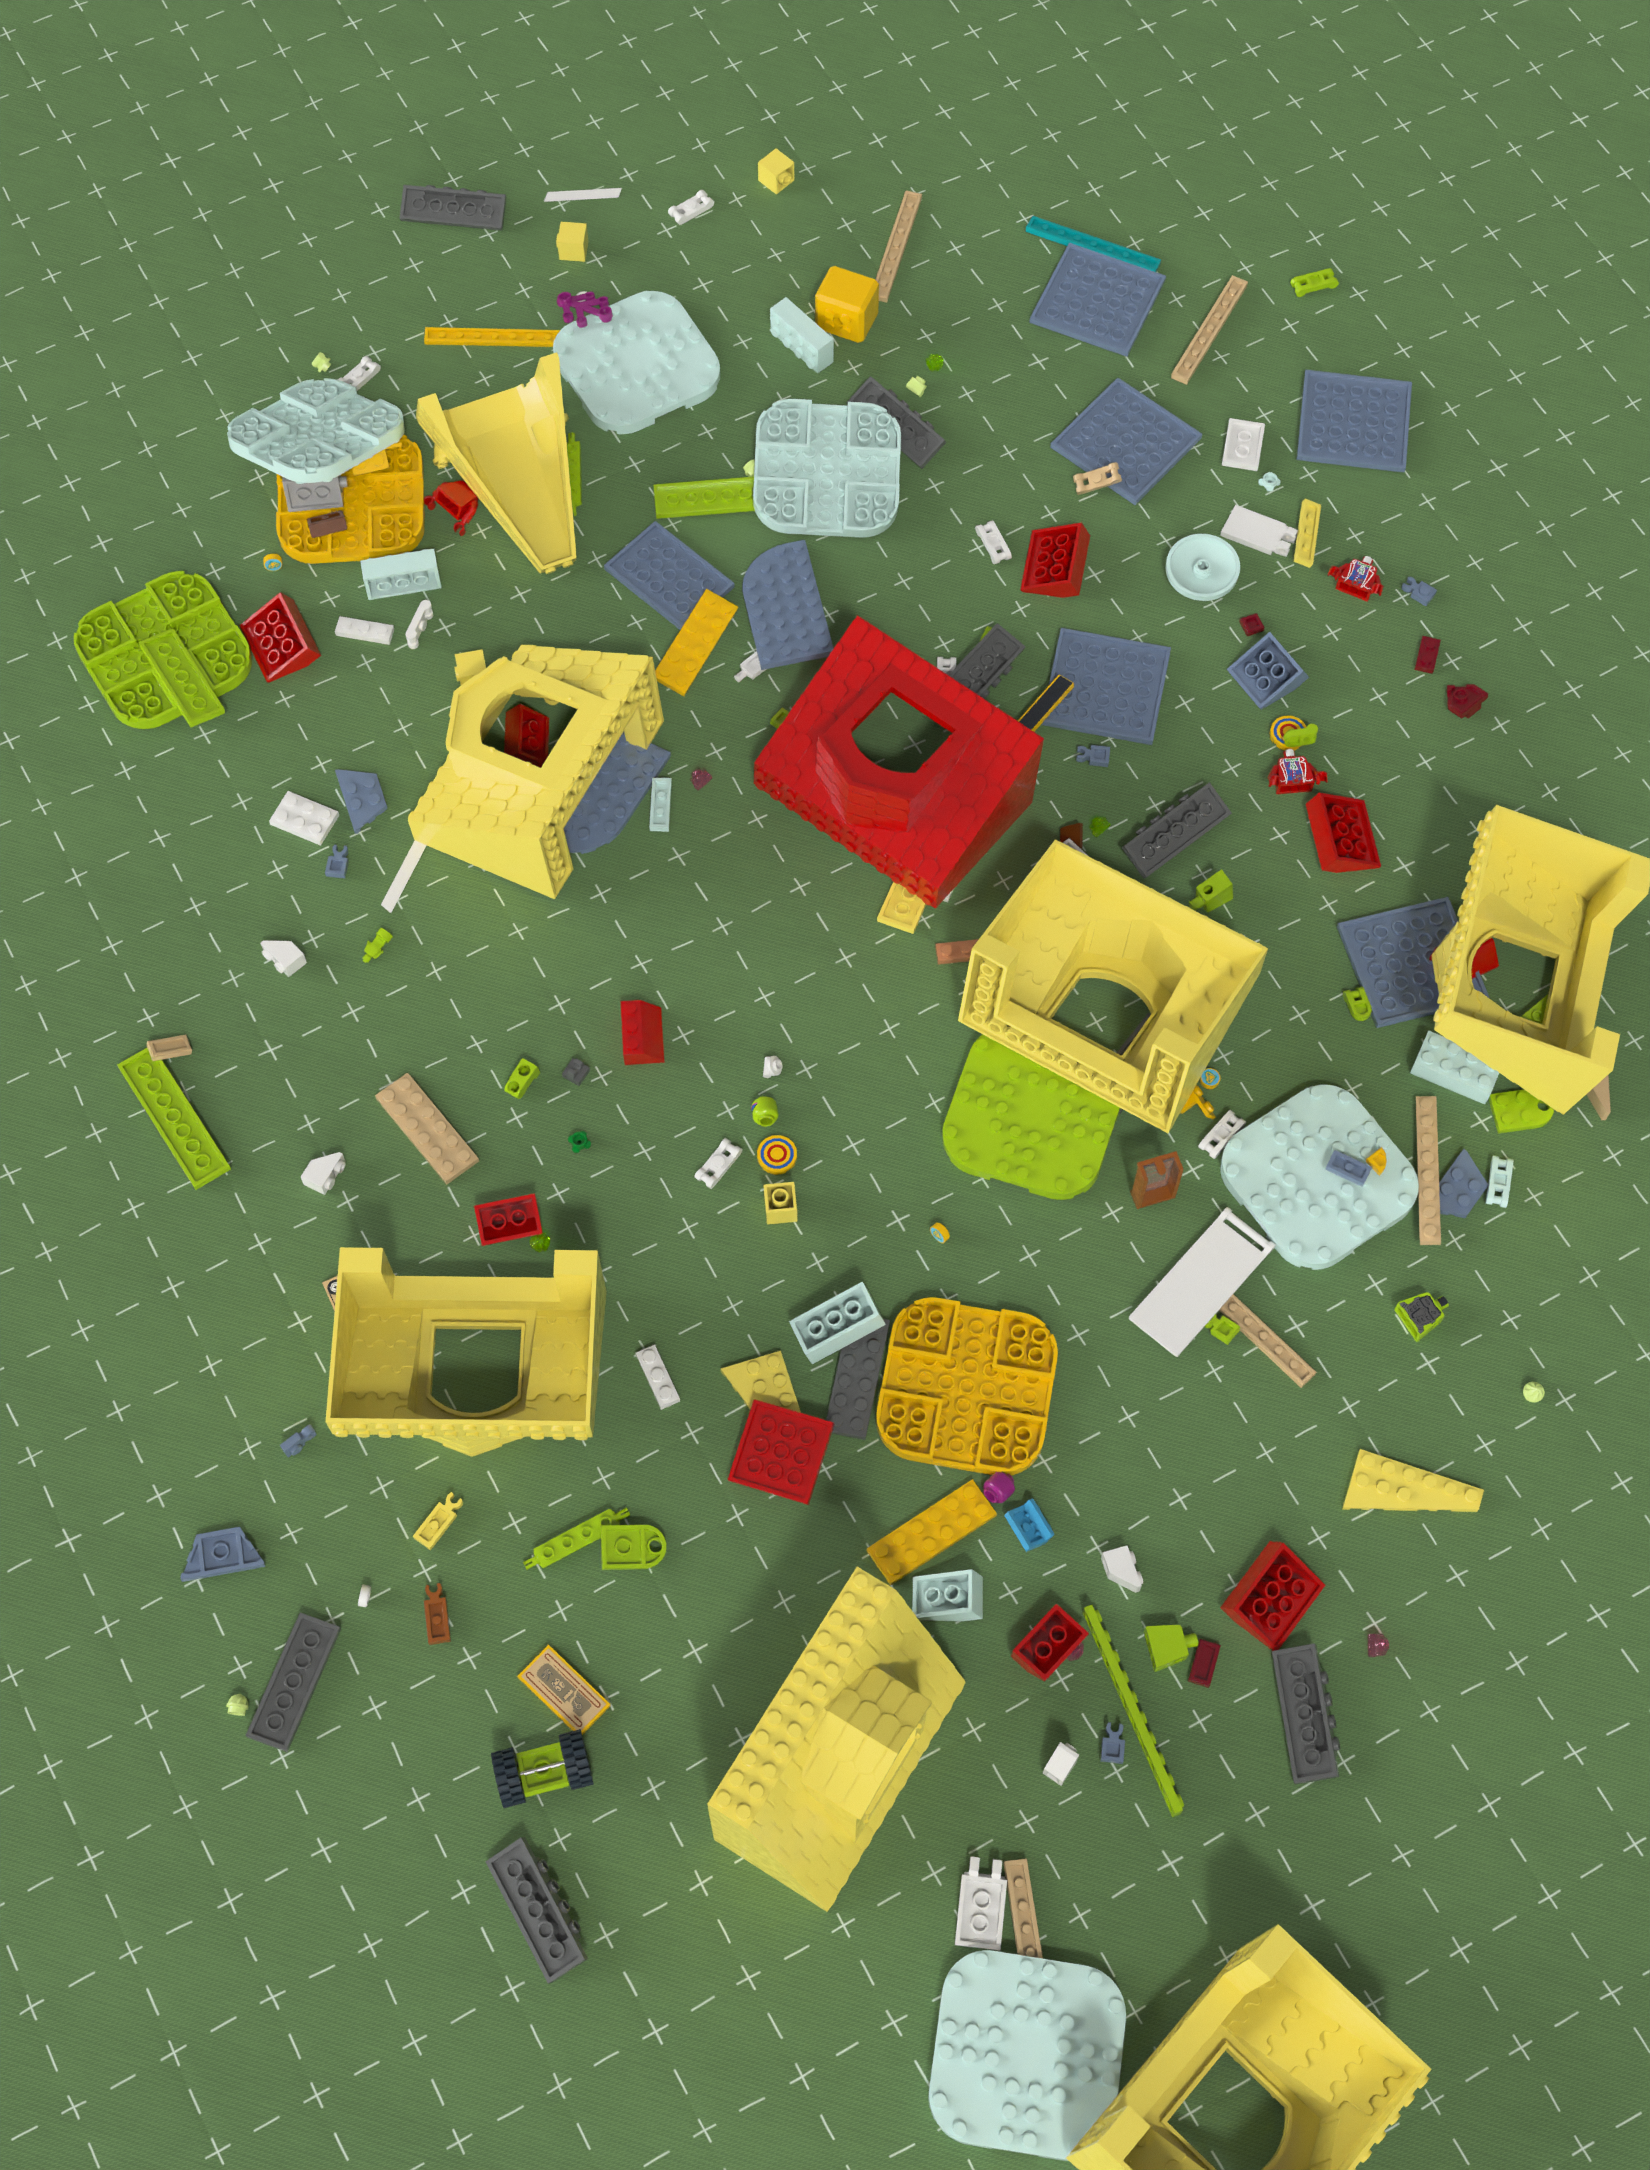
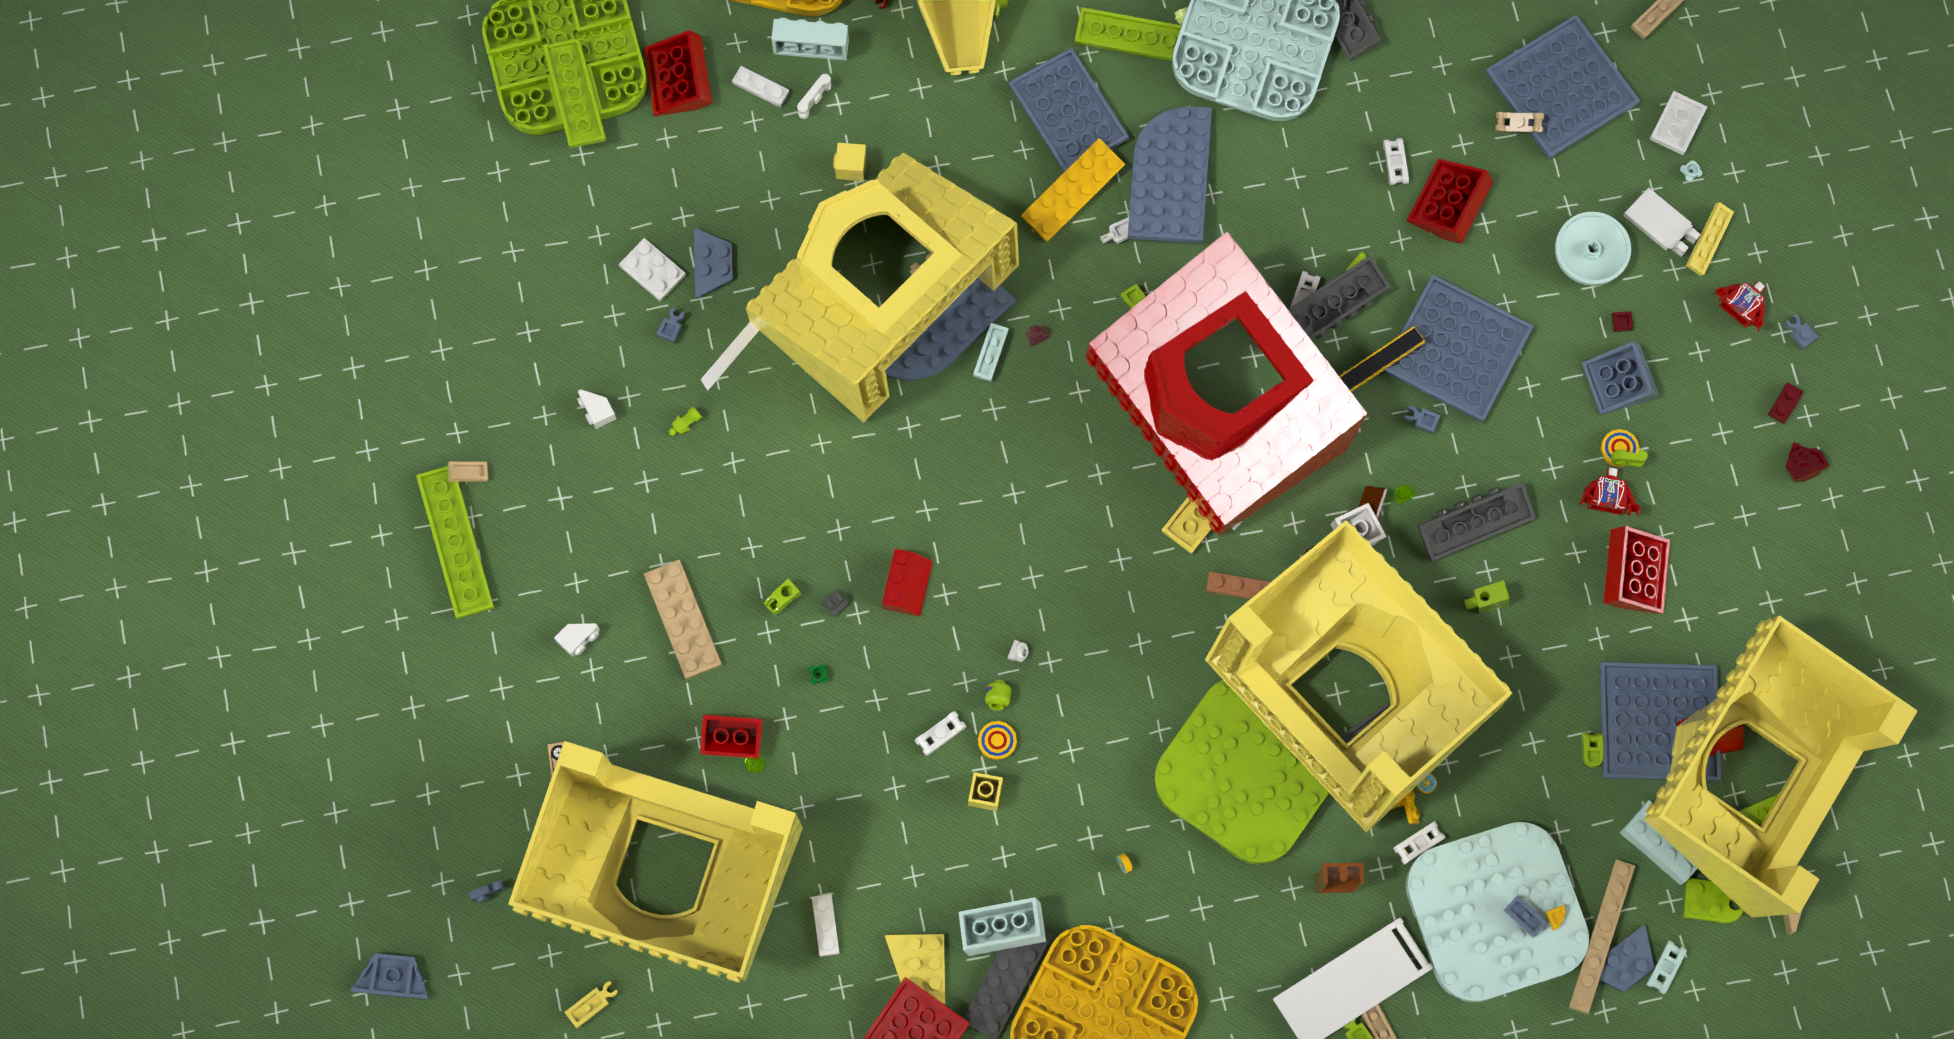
camera: 15 degrees right, 10 degrees up
red slope [504,704,549,768] -> none
sand blue plate [1297,370,1412,472] -> none

